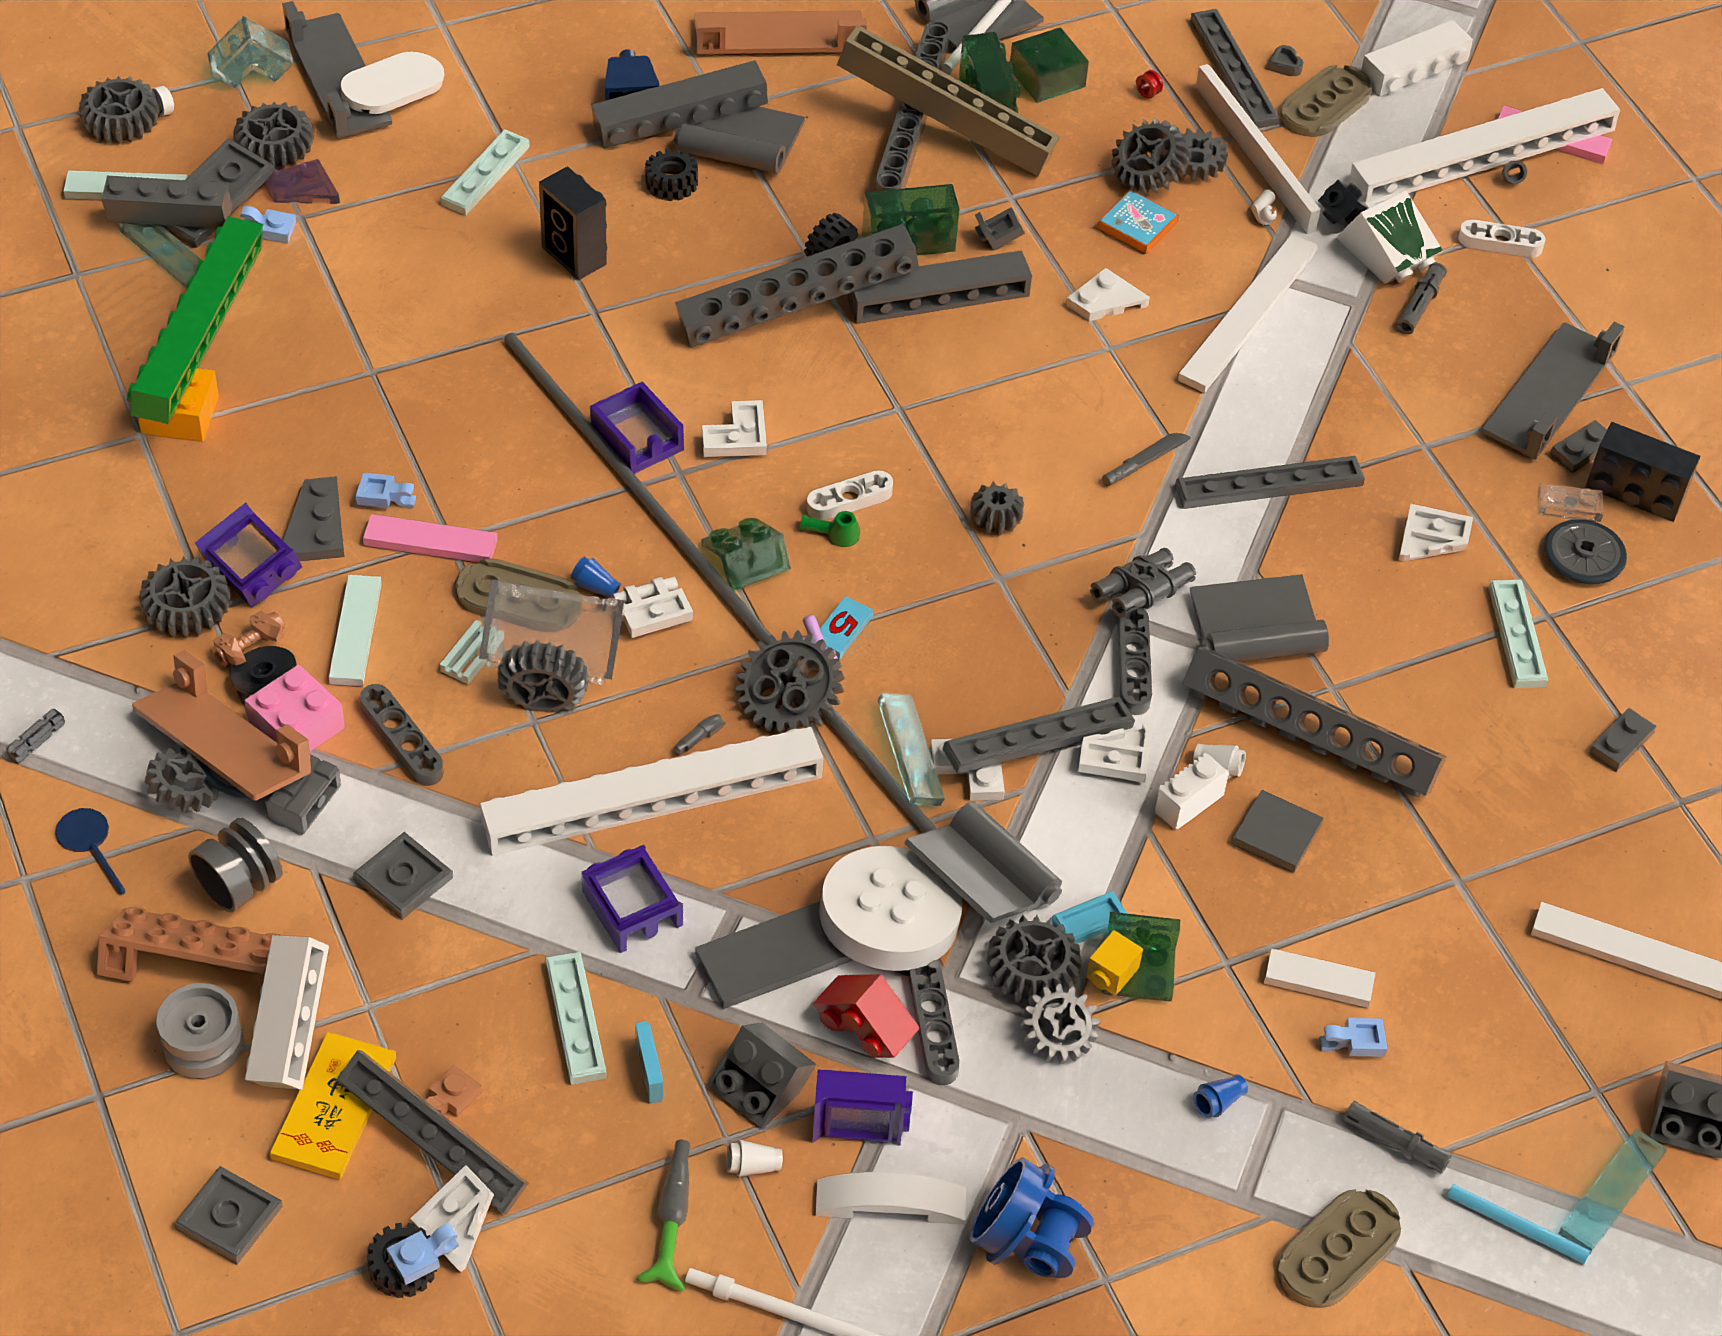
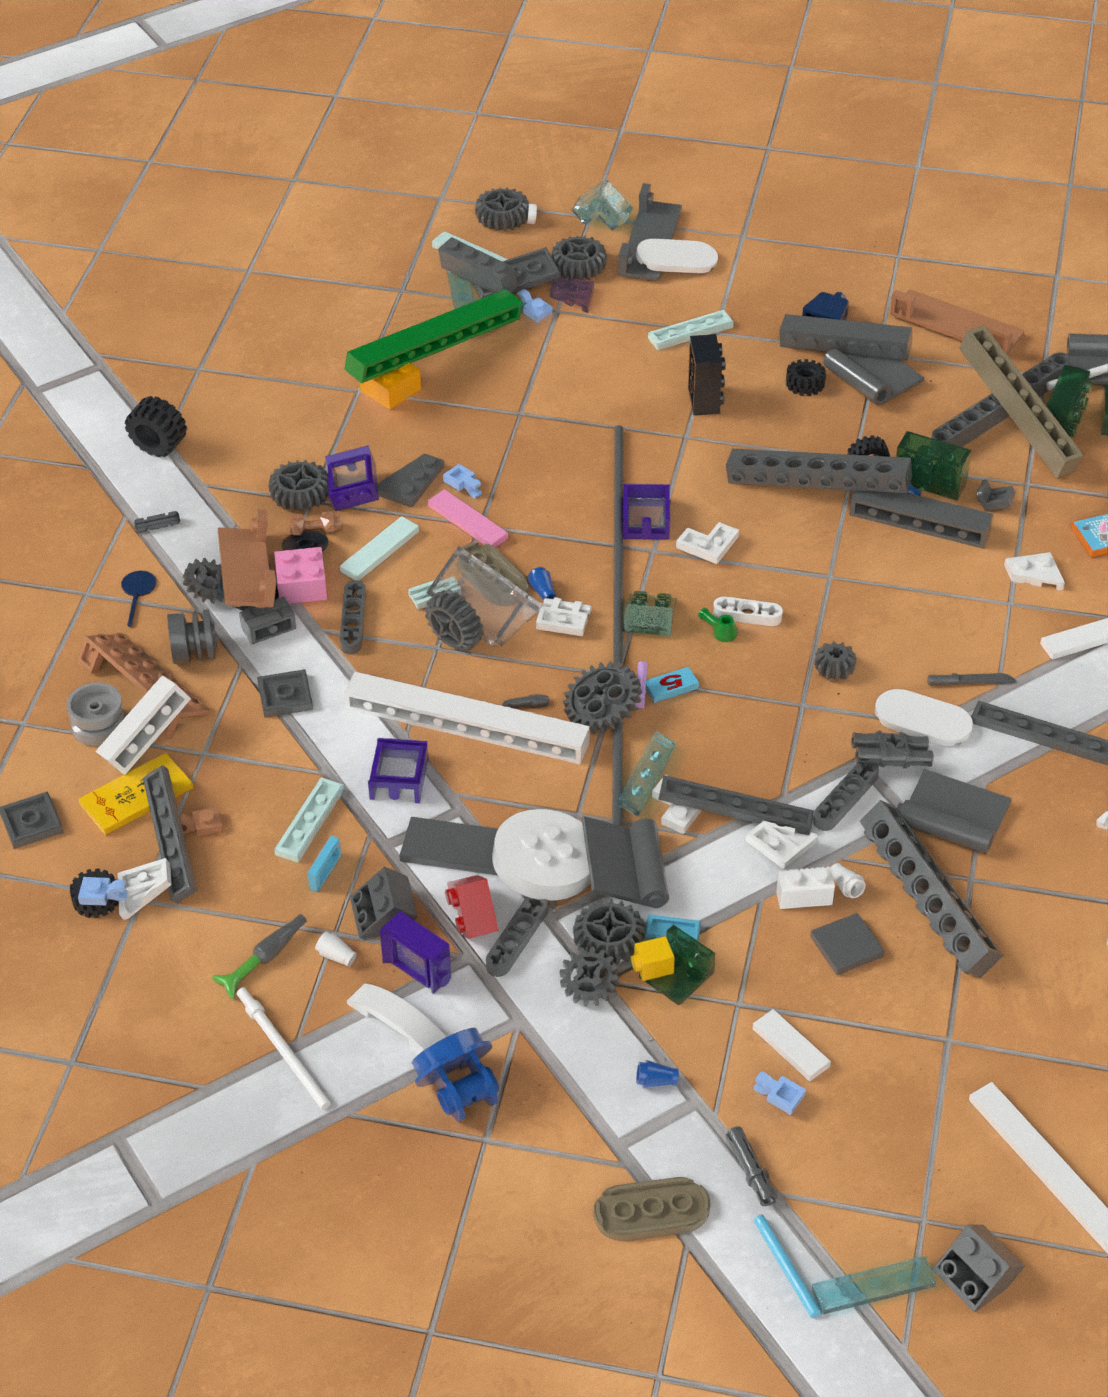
camera: 40 degrees right, 5 degrees down
none -> white tile [875,689,973,746]

